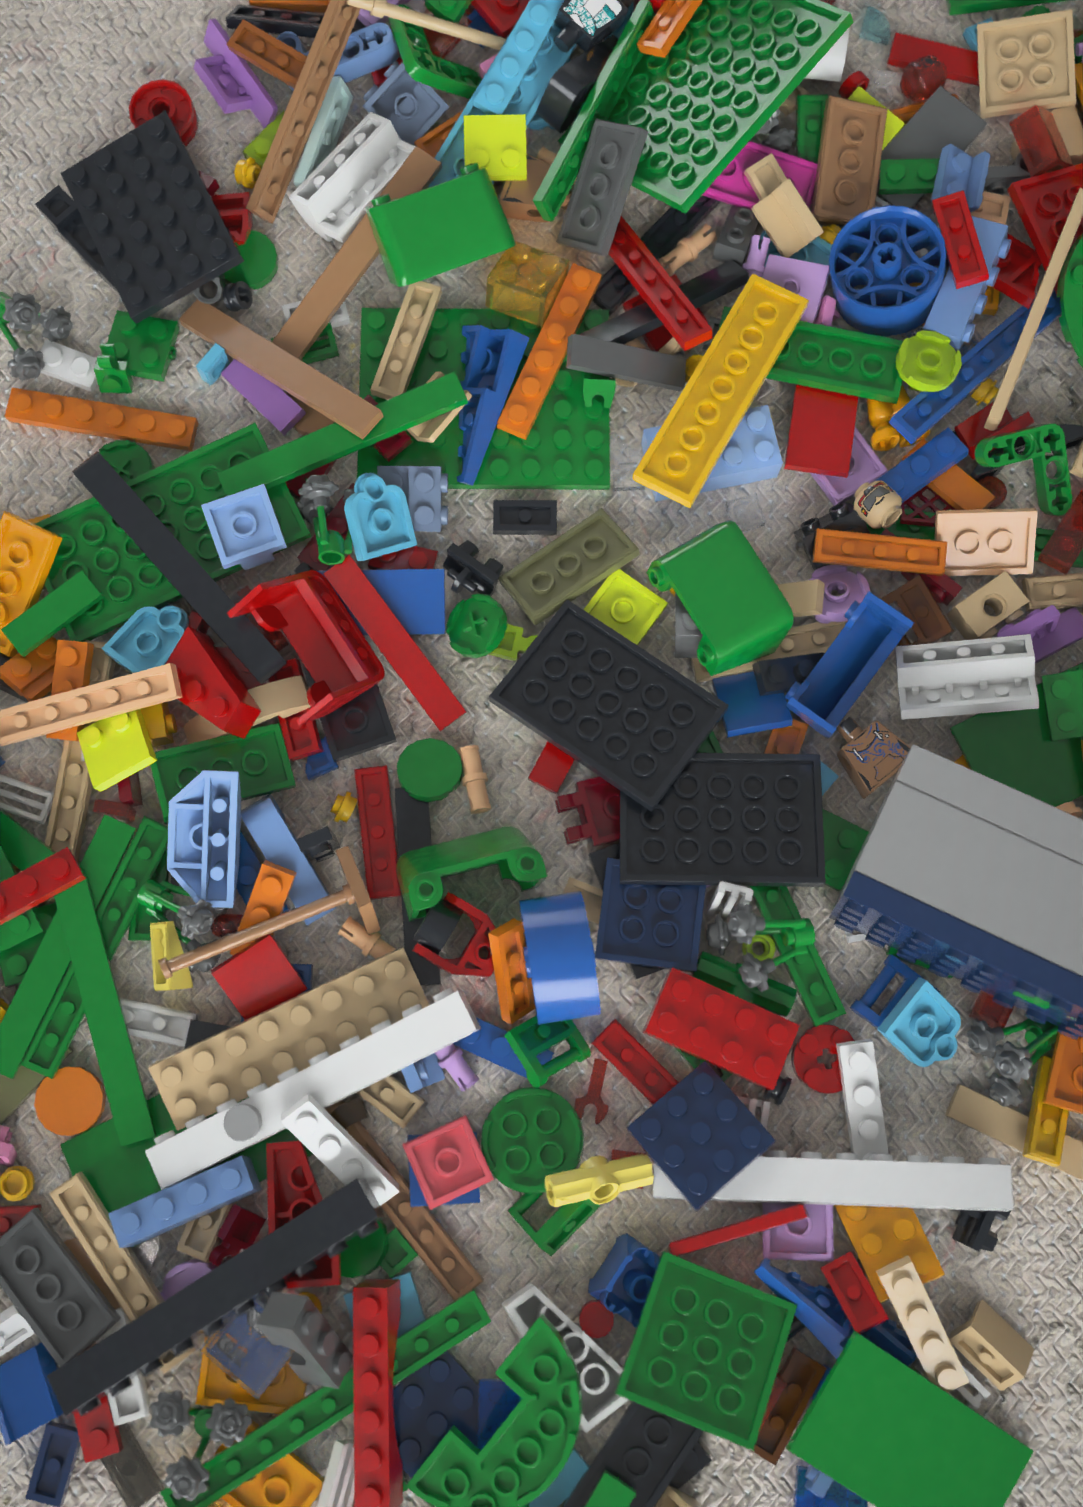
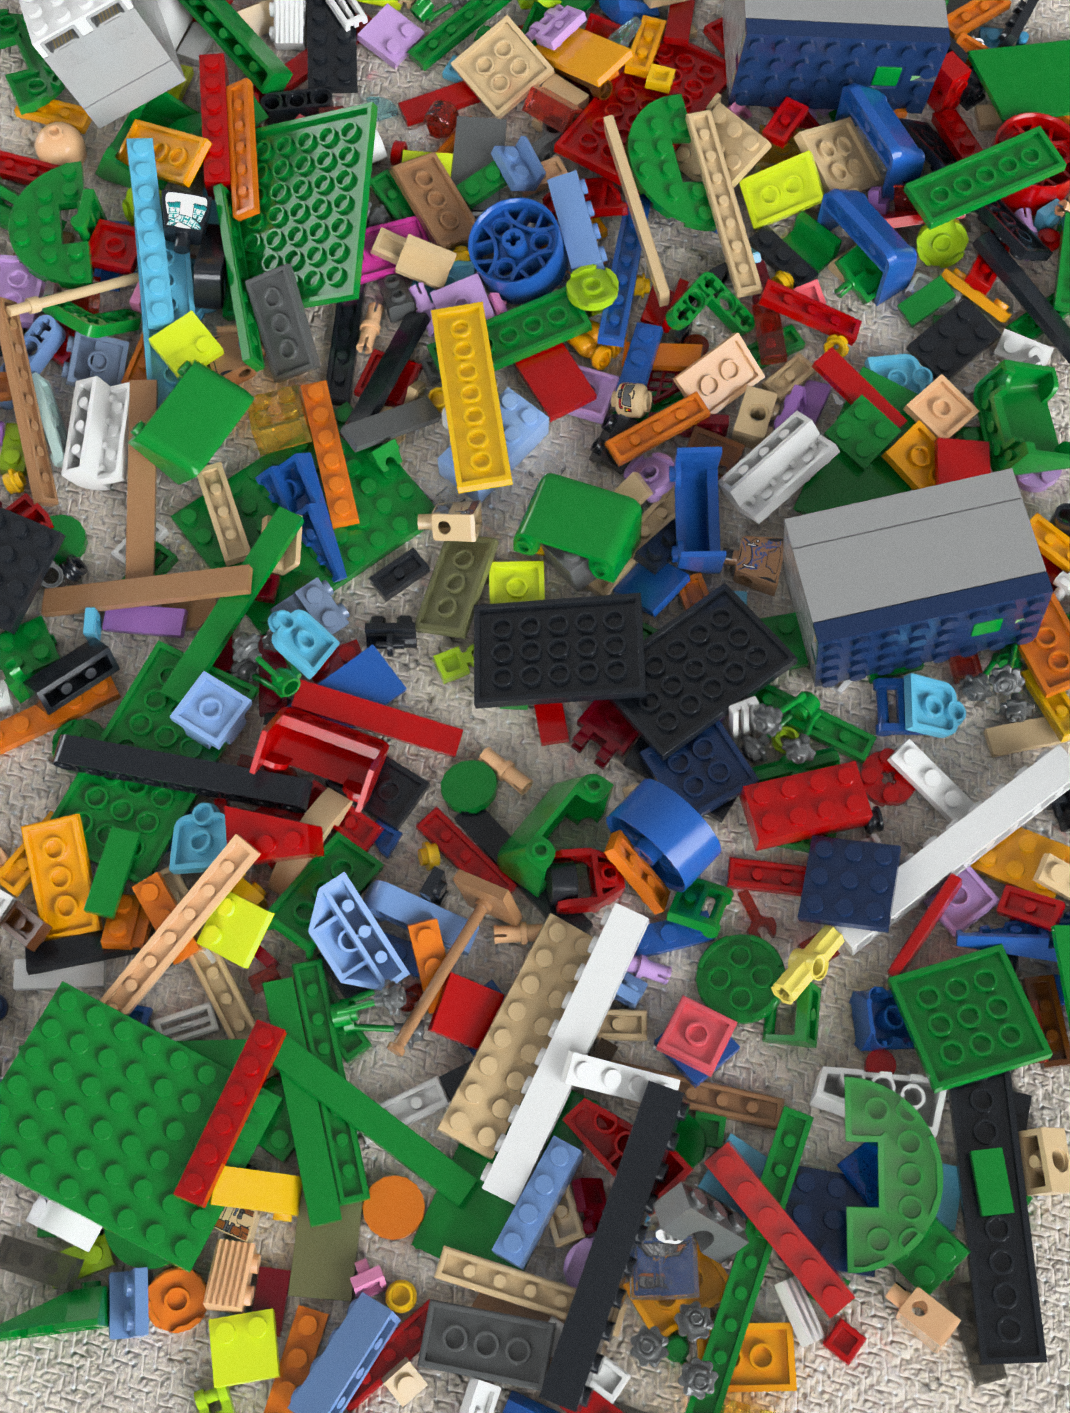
camera: 35 degrees left, 10 degrees down
light yellow slope [150,921,193,991] -> none
light grey tile [224,1104,262,1141] -> none
green tile [446,593,507,659] -> none
red plate [608,216,712,351] -> none
red plate [932,190,989,289] -> none
none -> black brick [23,637,120,715]
none -> tan torso [418,500,483,542]

